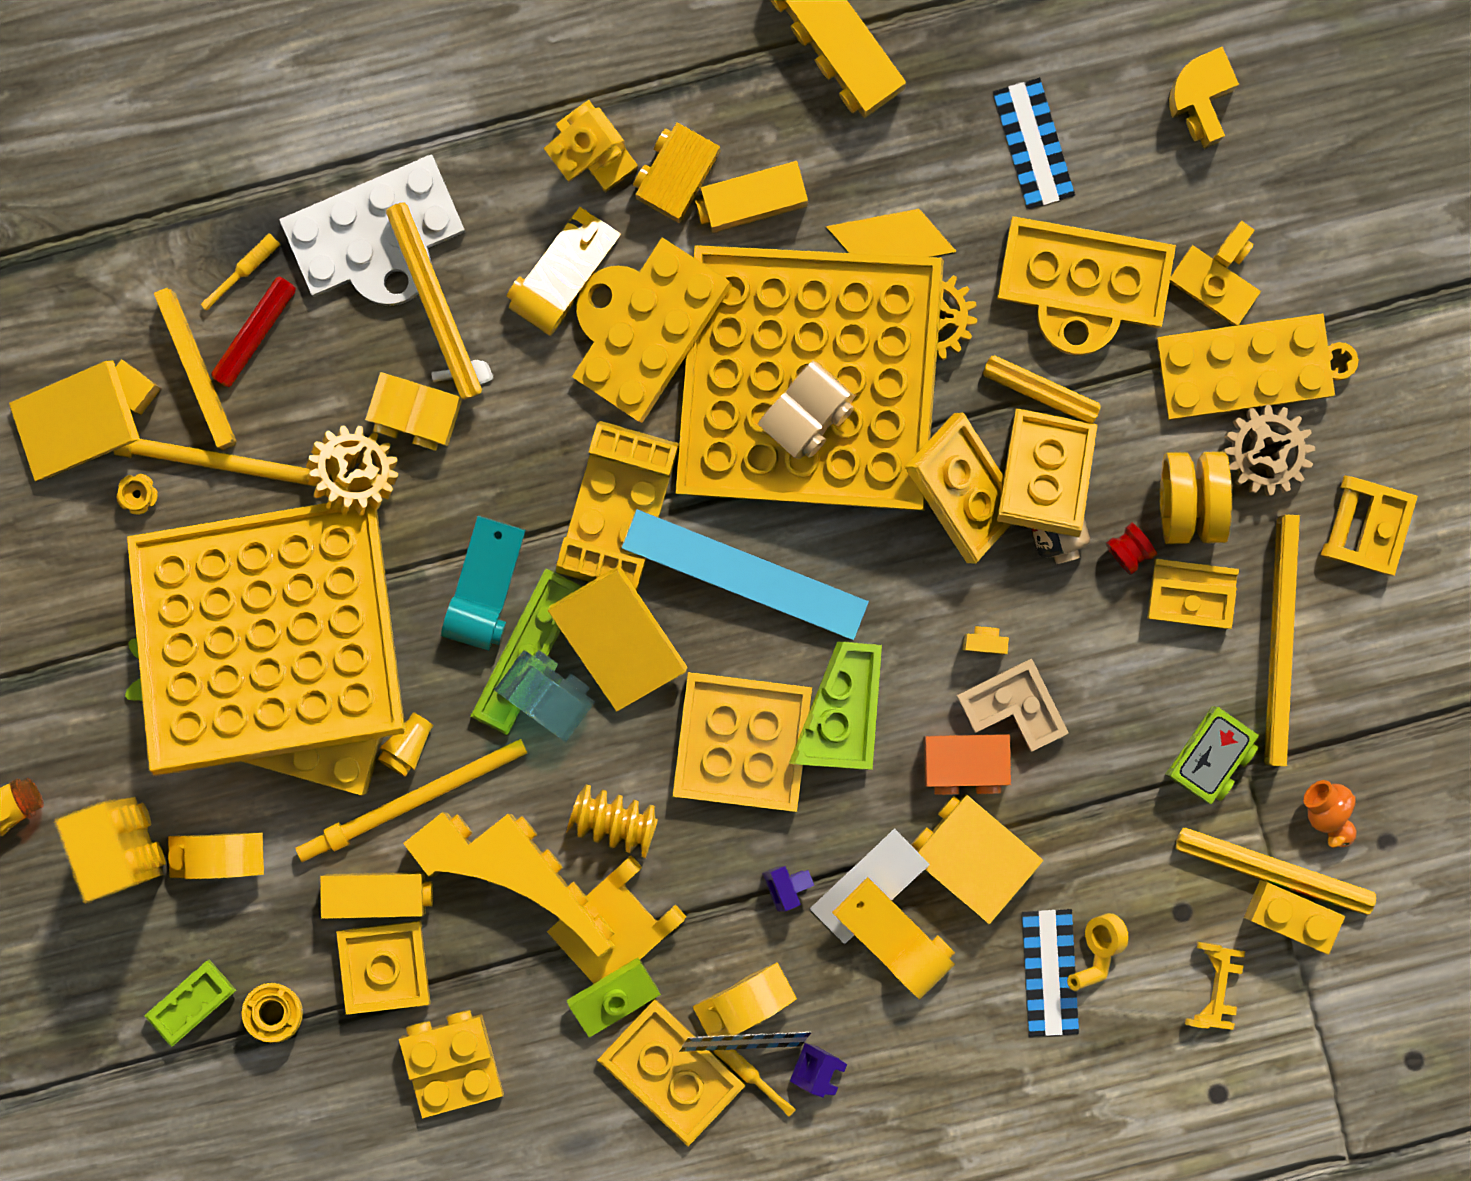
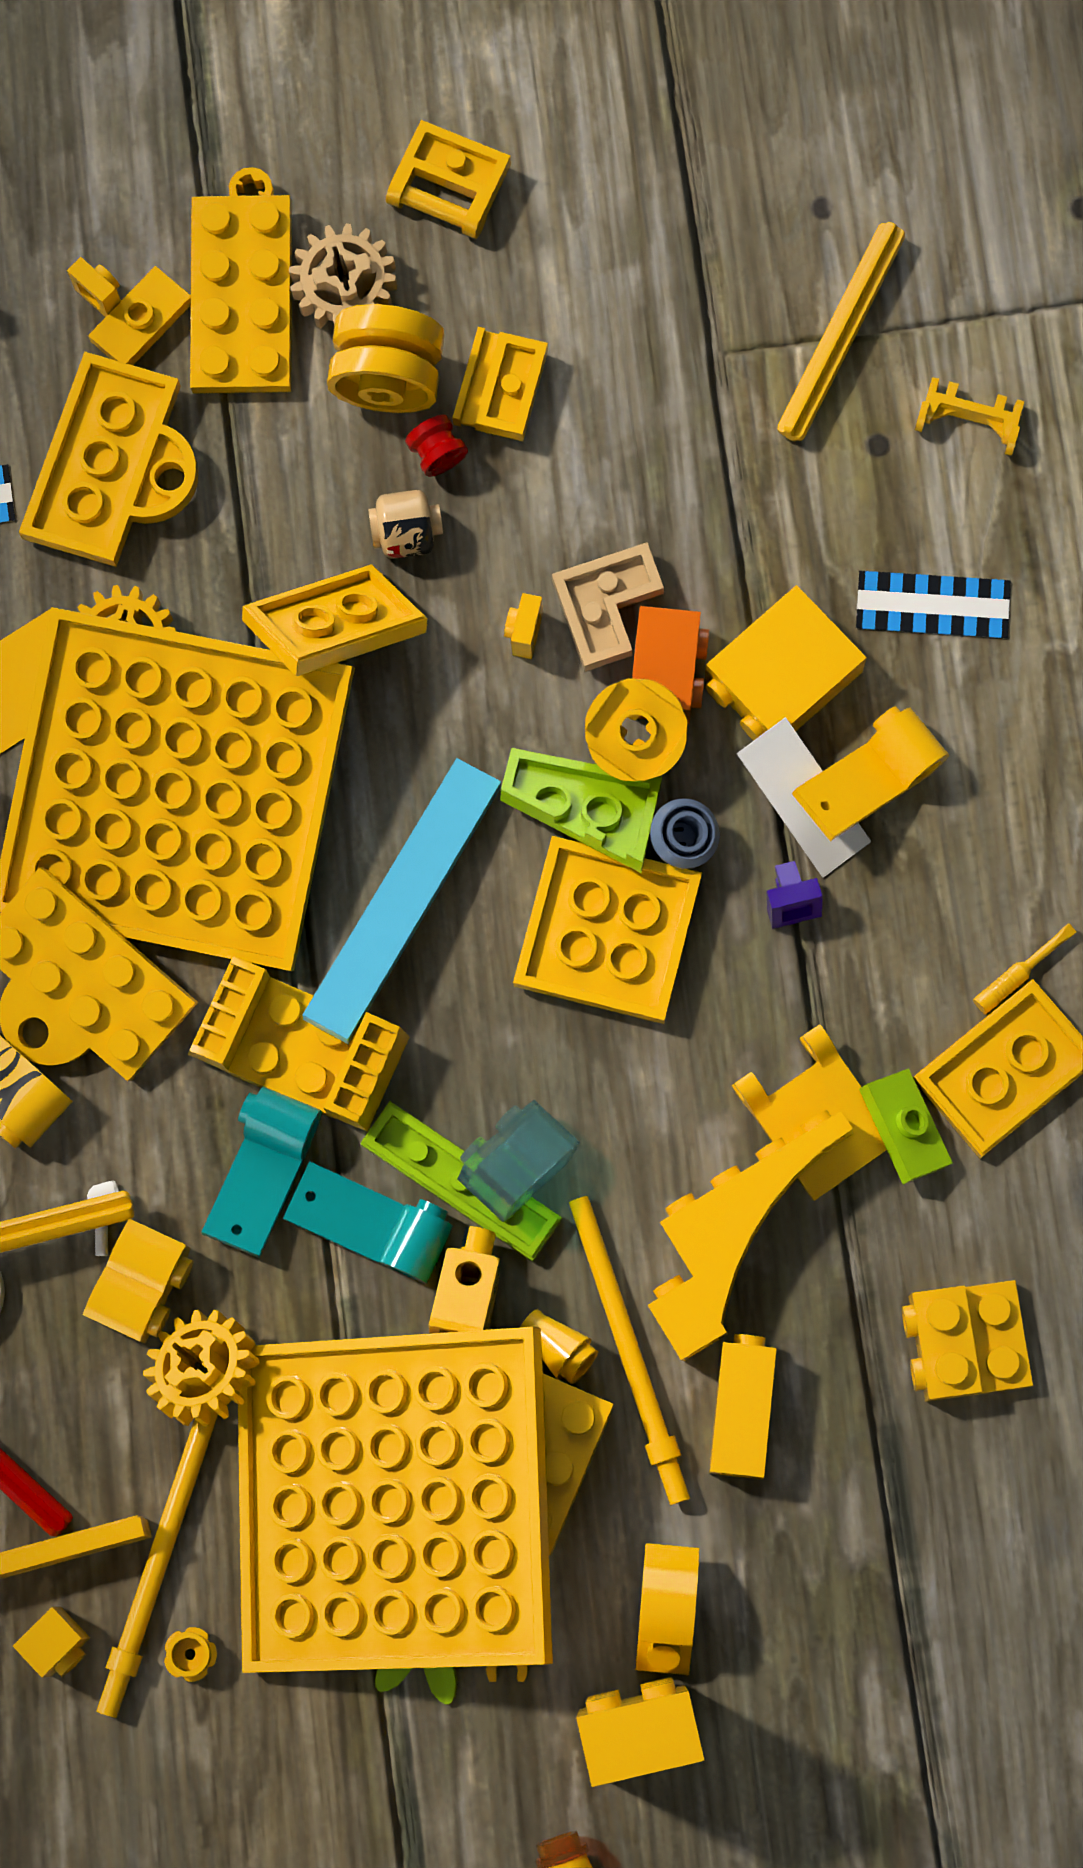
camera: 75 degrees left, 10 degrees down
yellow tile [9,360,140,481] -> none
lime plate [144,959,237,1047] -> none
yellow wheel [242,983,303,1043] -> none
yellow plate [336,920,431,1015] -> none
yellow tile [548,565,687,712] -> none
yellow piece [566,784,658,858] -> none
sticker [679,1032,812,1052] -> none
yellow brick [692,962,797,1036] -> none
tan brick [758,361,856,459] -> none
dark purple tile [790,1043,847,1098] -> none
yellow axle [983,355,1101,423] -> none
yellow tile [997,408,1097,537] -> none
yellow plate [1067,913,1129,991] -> none
brick [1165,706,1259,804] -> none
yellow brick [1244,880,1345,955] -> none
yellow tile [1264,514,1300,767] -> none
orange animal [1303,780,1357,848] -> none
none -> teal door [201,1087,322,1258]
none -> yellow torso [429,1226,500,1334]
none -> yellow plate [585,678,688,781]
none -> sand blue cone [650,798,720,869]

